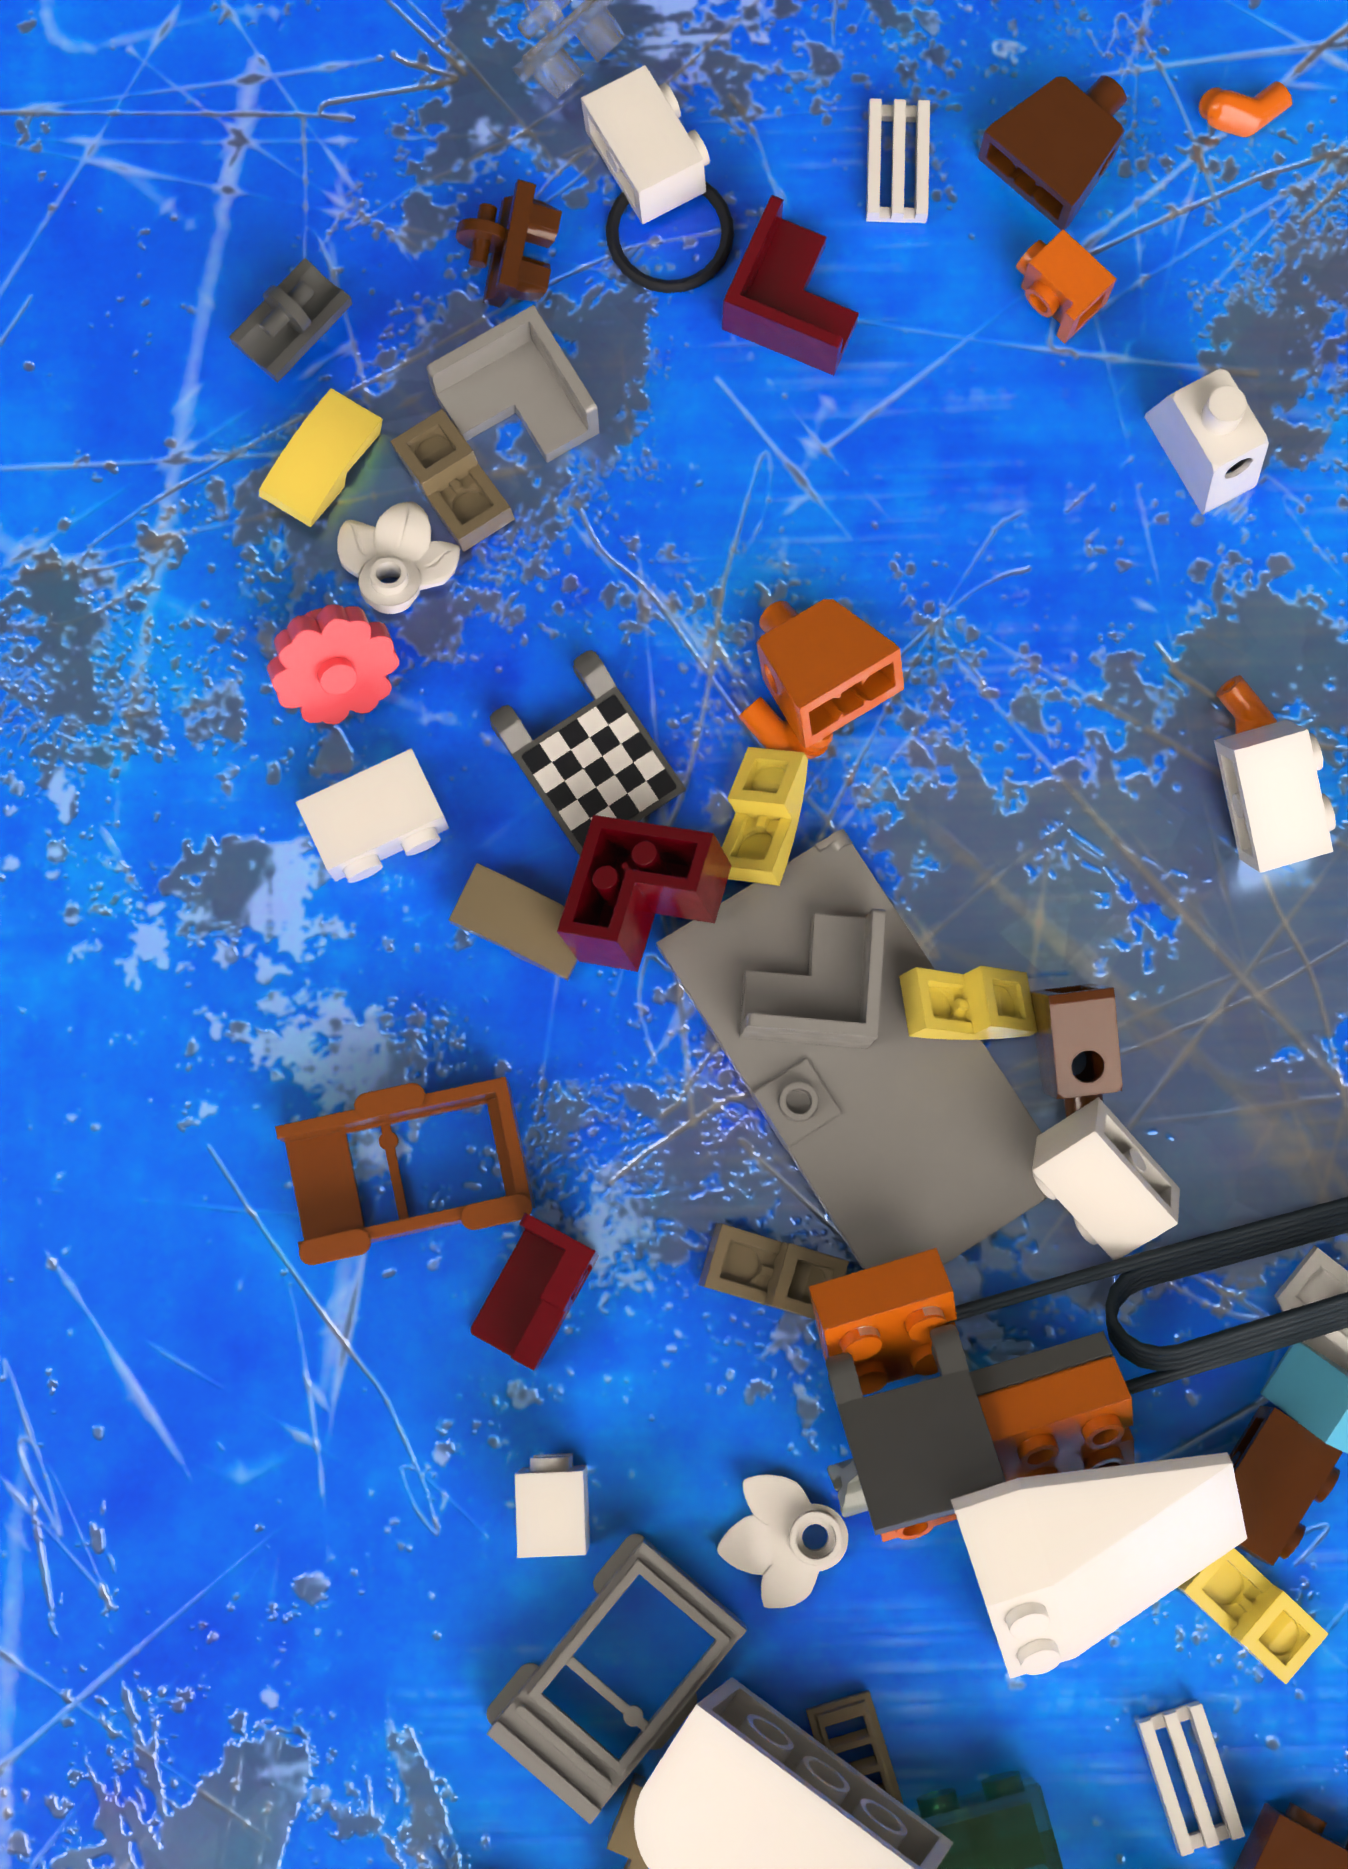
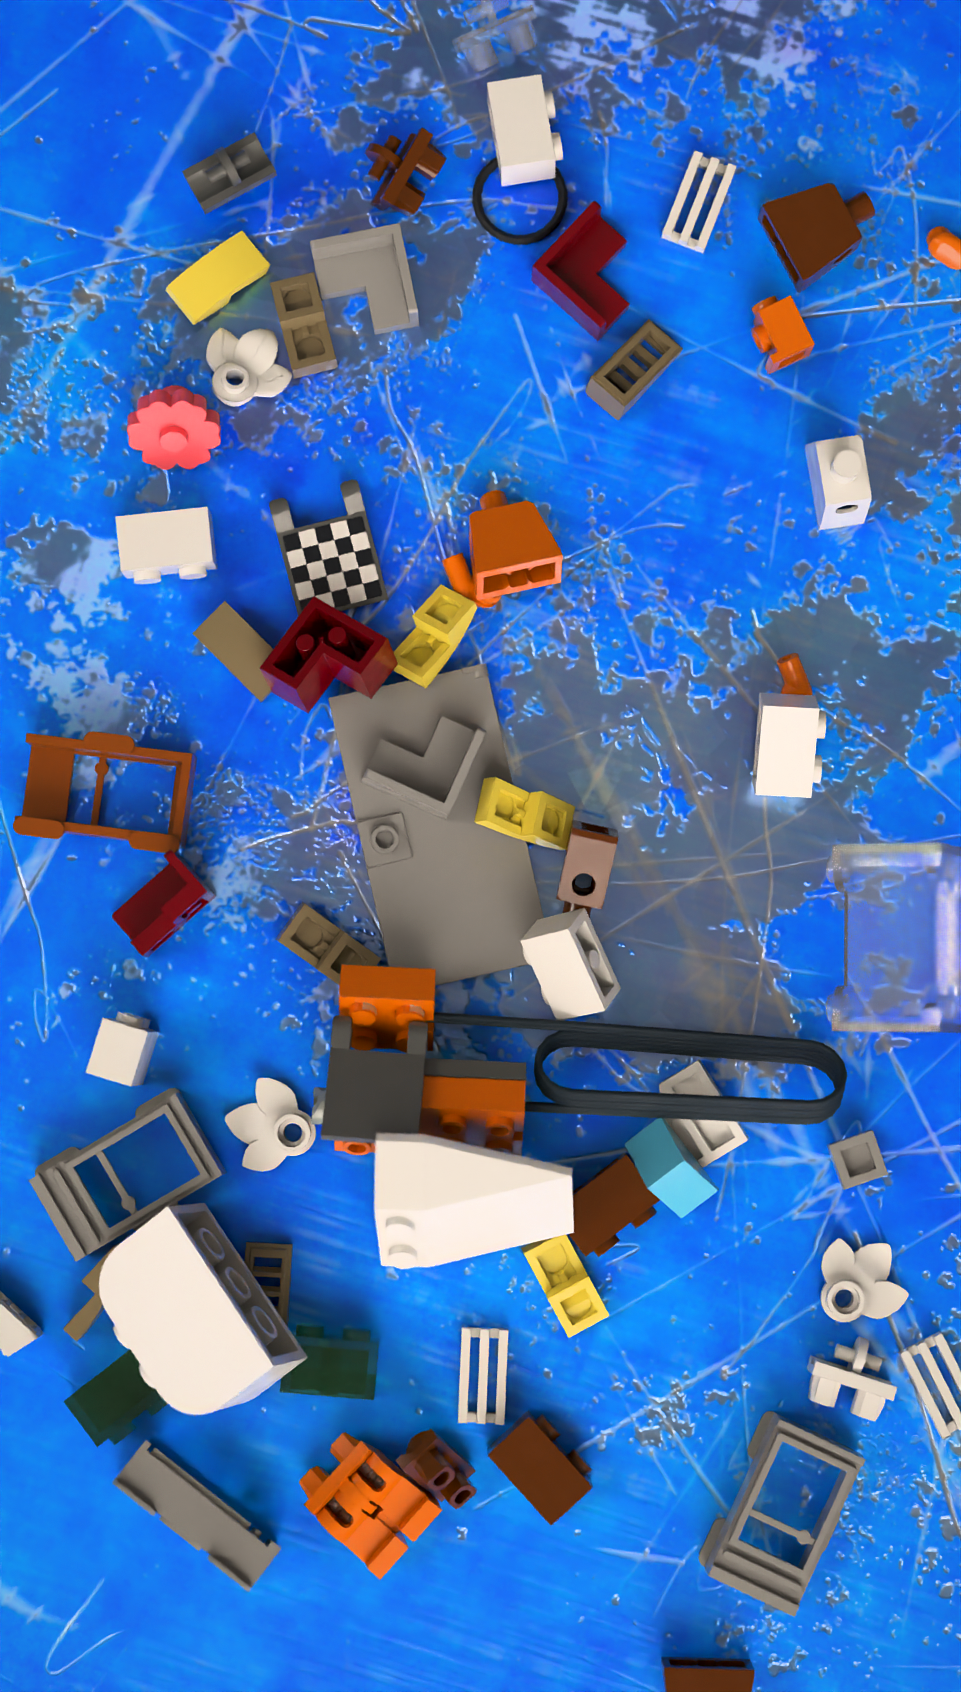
camera: 20 degrees right, 5 degrees up
none -> dark tan slope [585,320,683,420]

